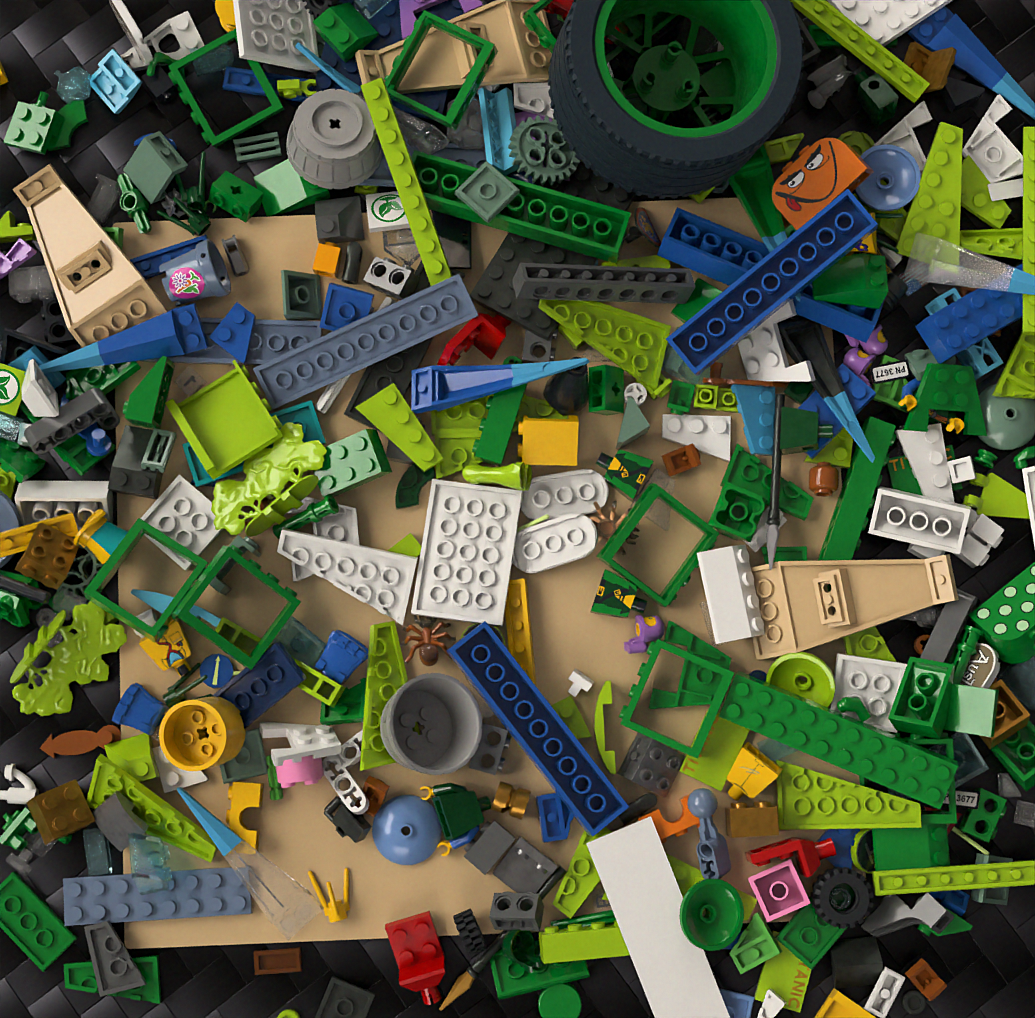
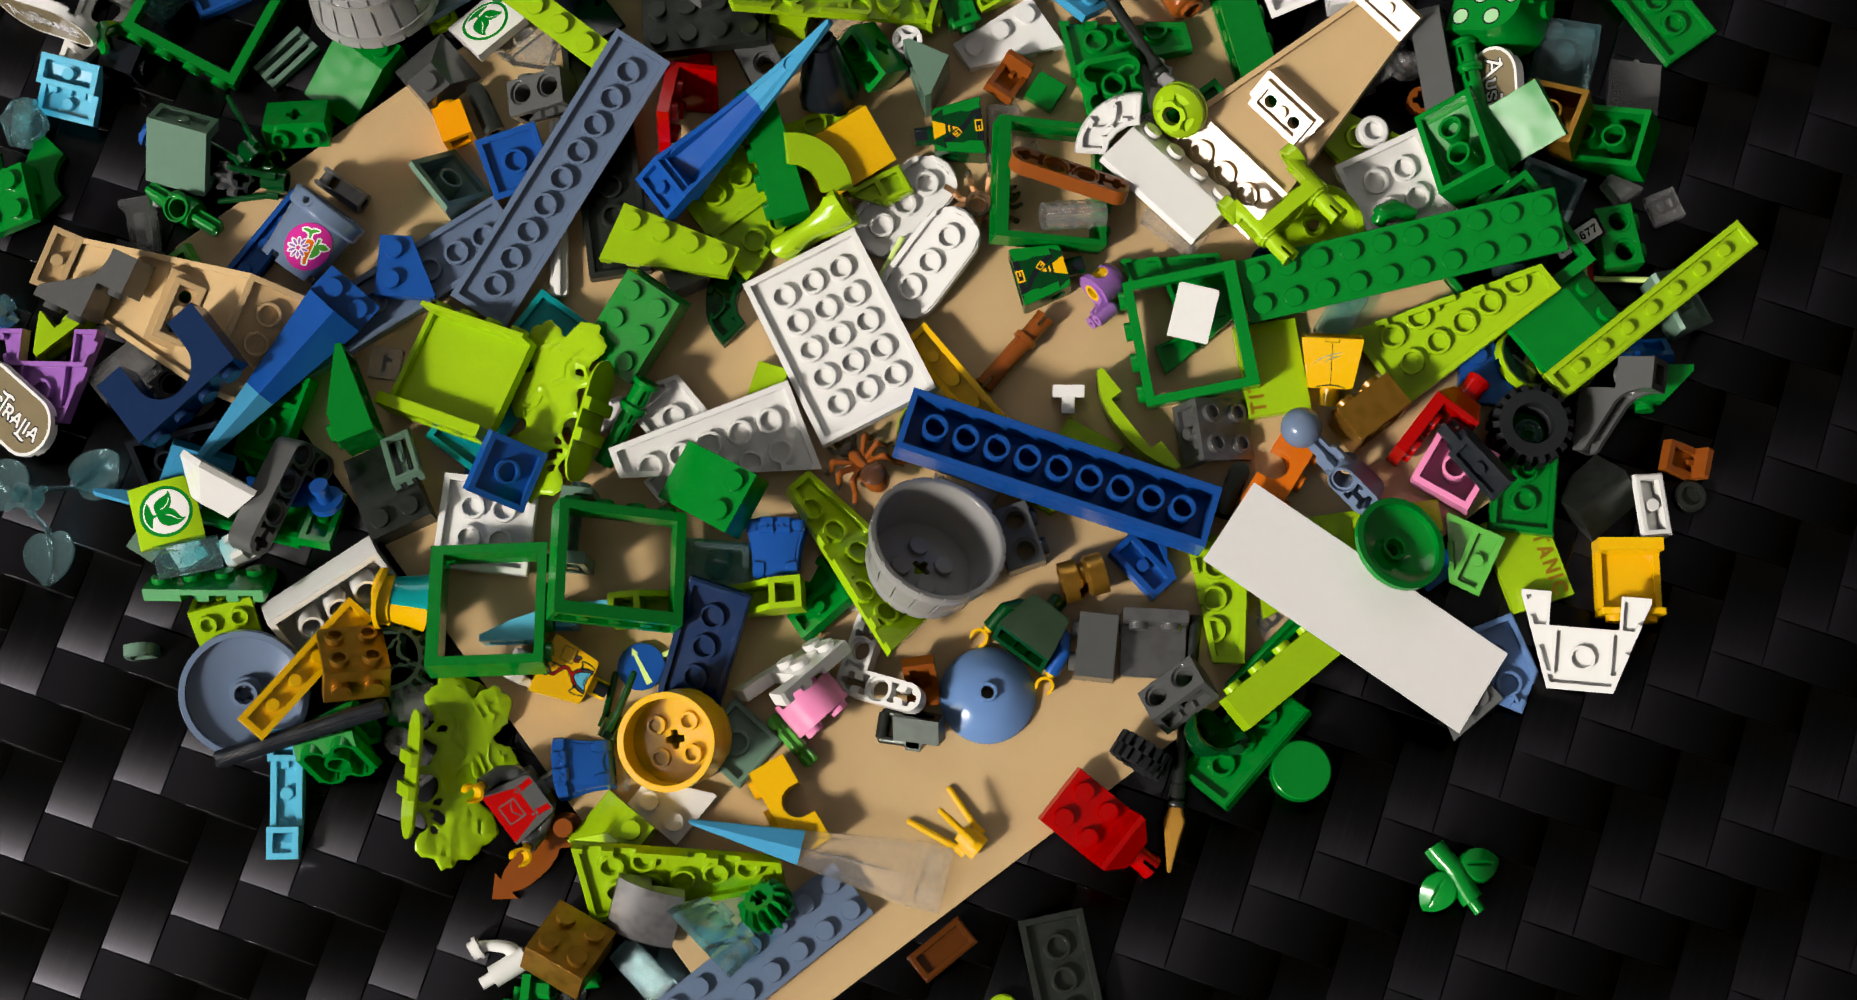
camera: 30 degrees left, 5 degrees down
none -> dark grey arch [33,248,155,325]
none -> dark blue arch [97,302,249,448]
none -> torso [461,764,557,867]
none -> blue bracket [463,429,549,513]
none -> green slope [658,441,769,540]
none -> green gear [737,877,796,936]
none -> lime tile [783,132,853,193]
none -> lime tile [848,164,914,207]
none -> dark orange pin [976,310,1053,393]
none -> dark orange beam [1008,146,1130,205]
none -> green tile [1024,71,1067,114]
none -> clear axle [1039,198,1108,231]
none -> white tile [1074,91,1143,154]
none -> lime piece [1152,81,1208,138]
none -> white sticker [1167,282,1219,344]
none -> lime connector [1216,143,1347,266]
none -> white tile [1355,115,1389,149]
none -> black hinge [1437,417,1517,501]

